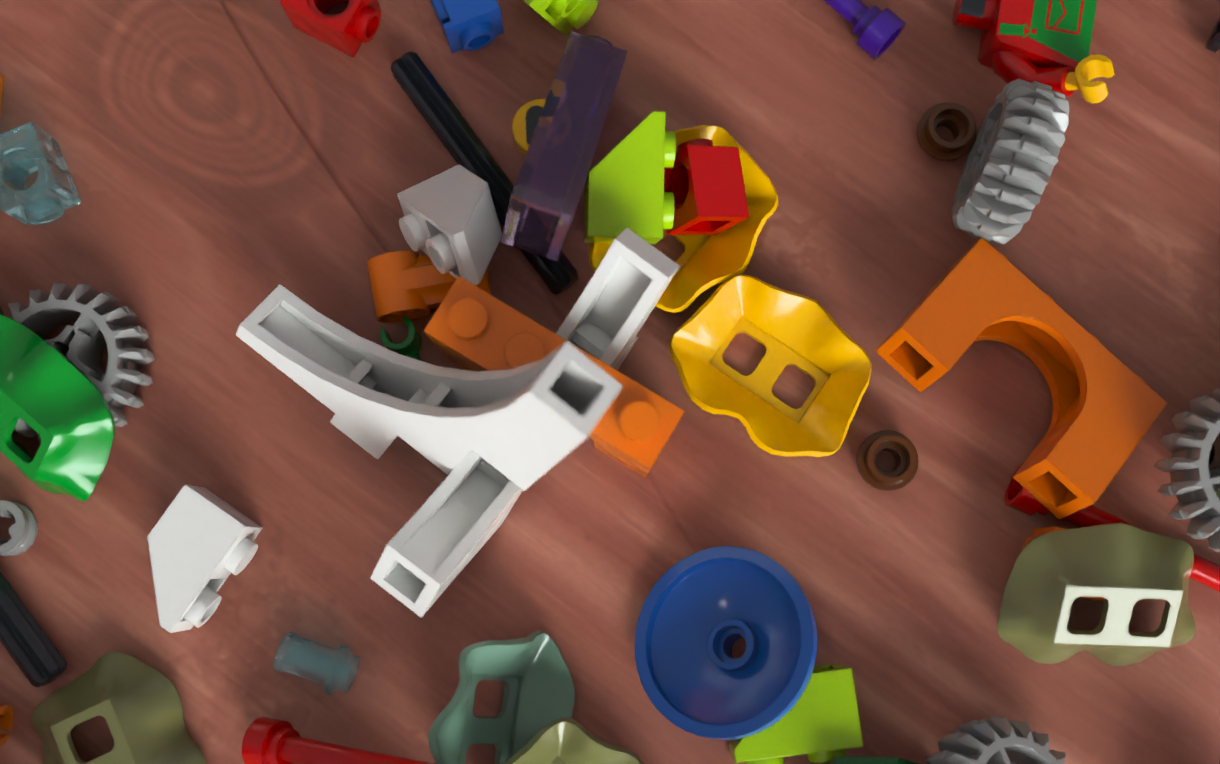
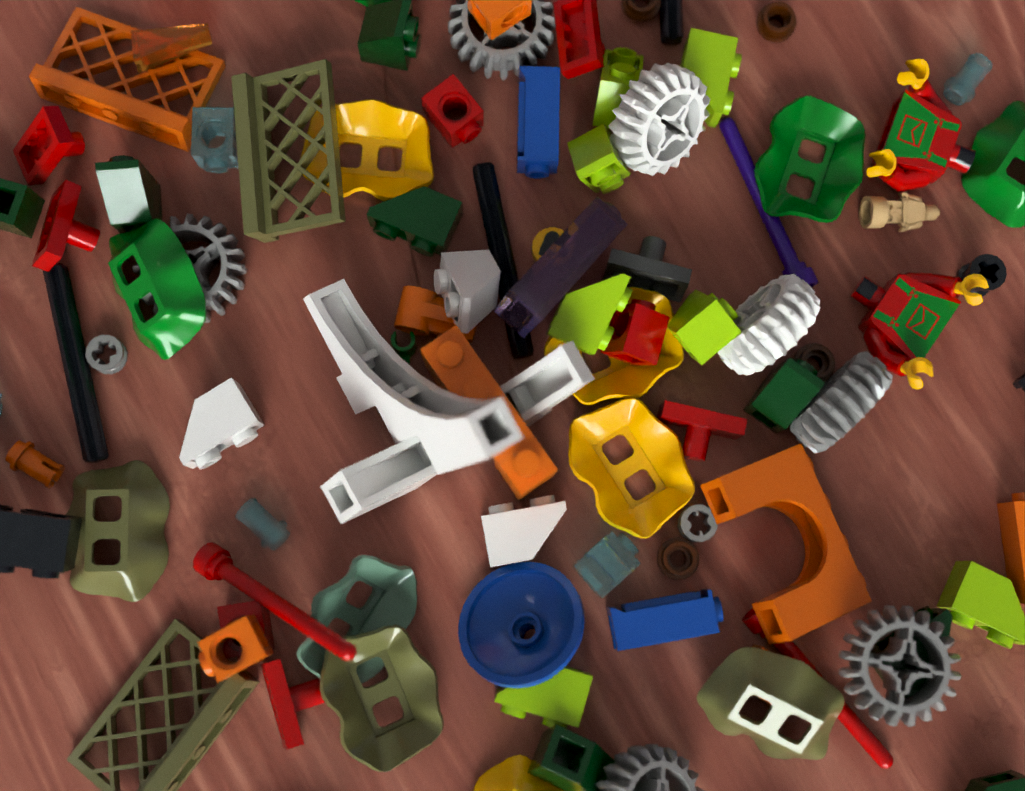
camera: 20 degrees right, 0 degrees up
none -> olive fence [231,59,346,243]
none -> yellow piece [300,99,434,201]
none -> dark green slope [366,186,463,257]
none -> white slope [481,495,567,567]
none -> clear light blue brick [571,532,641,598]
none -> dark grey tile [602,236,692,302]
none -> blue window [606,589,724,651]
none -> red tile [657,400,747,462]
none -> lime slope [667,289,741,365]
none -> light grey bush [678,504,718,542]
none -> white gear [717,274,821,376]
none -> dark green slope [743,357,825,434]

